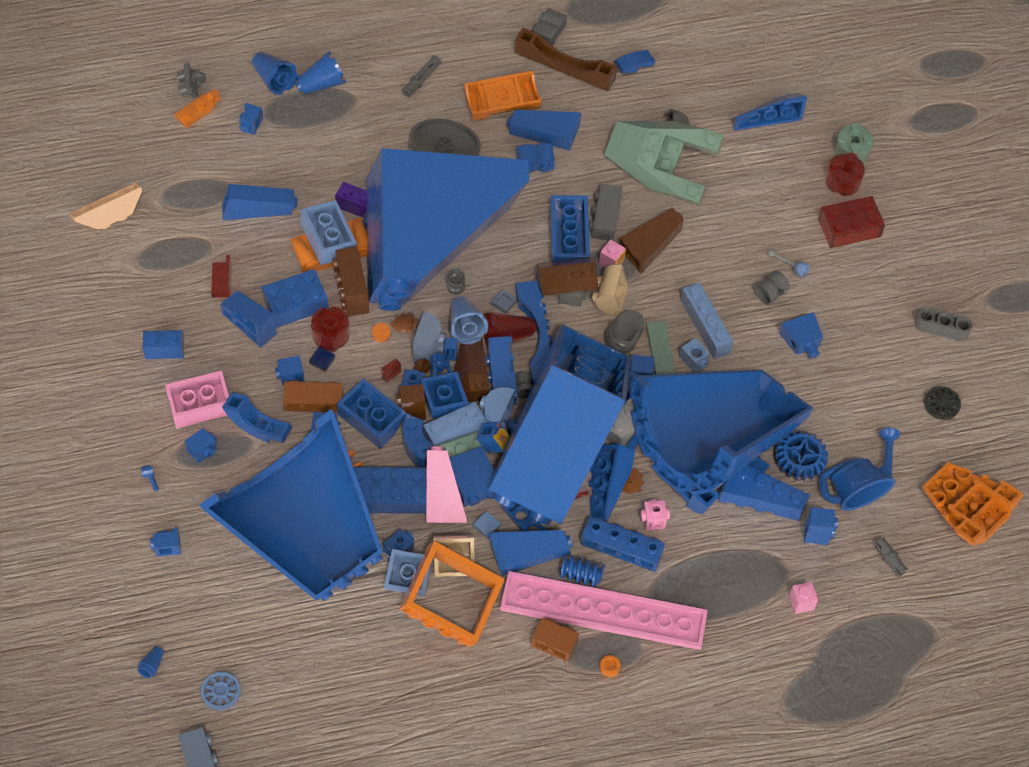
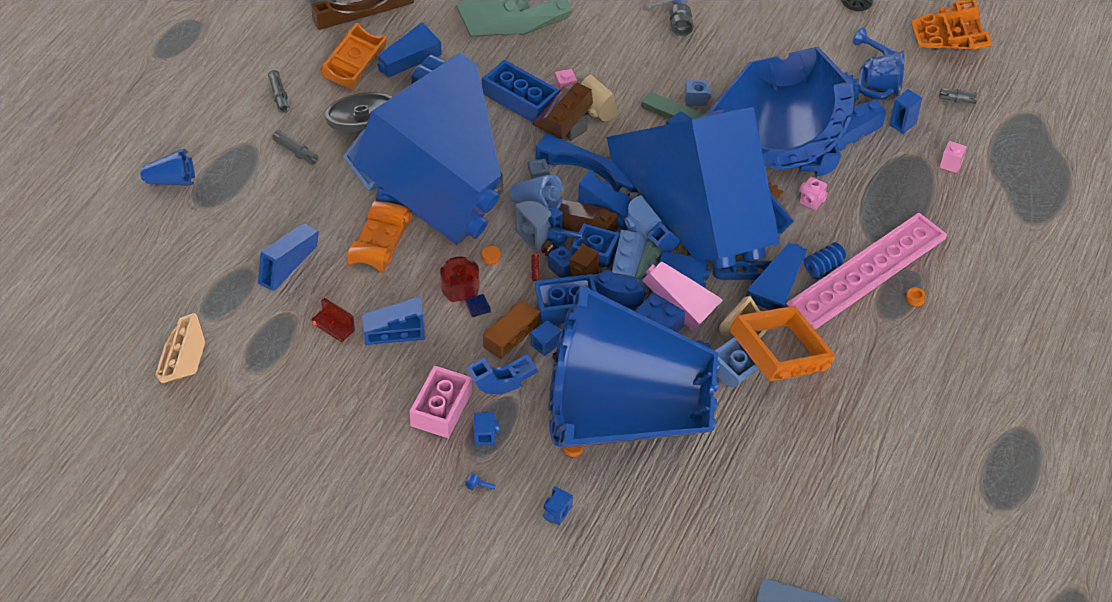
camera: 50 degrees left, 10 degrees down
blue cone [137,646,164,678] -> none
blue brick [142,330,184,359] -> none
orange hinge [174,89,221,128] -> none
dark grey hips [177,62,206,98] -> none
medium blue wheel [201,672,241,711] -> none
blue brick [239,103,263,135] -> none
blue brick [261,269,329,328] -> none
blue brick [275,355,305,386] -> none
blue cone [295,51,346,94] -> none
medium blue brick [300,200,357,265] -> none
reddish brown brick [332,246,369,317] -> none
dark purple brick [335,182,367,218] -> none
dark orange piece [390,313,418,332] -> none
medium blue tile [473,511,501,539] -> none
clear red cone [483,312,537,348] -> none
dark orange brick [531,618,579,662] -> none
blue brick [581,516,665,572] -> none
dark grey brick [589,183,623,241] -> none
dark grey hair [606,310,645,354] -> none
reddish brown slope [619,207,684,274] -> none
medium blue brick [681,282,733,359] -> none
blue torso [779,312,823,359] -> none
none -> dark grey pin [272,130,319,165]

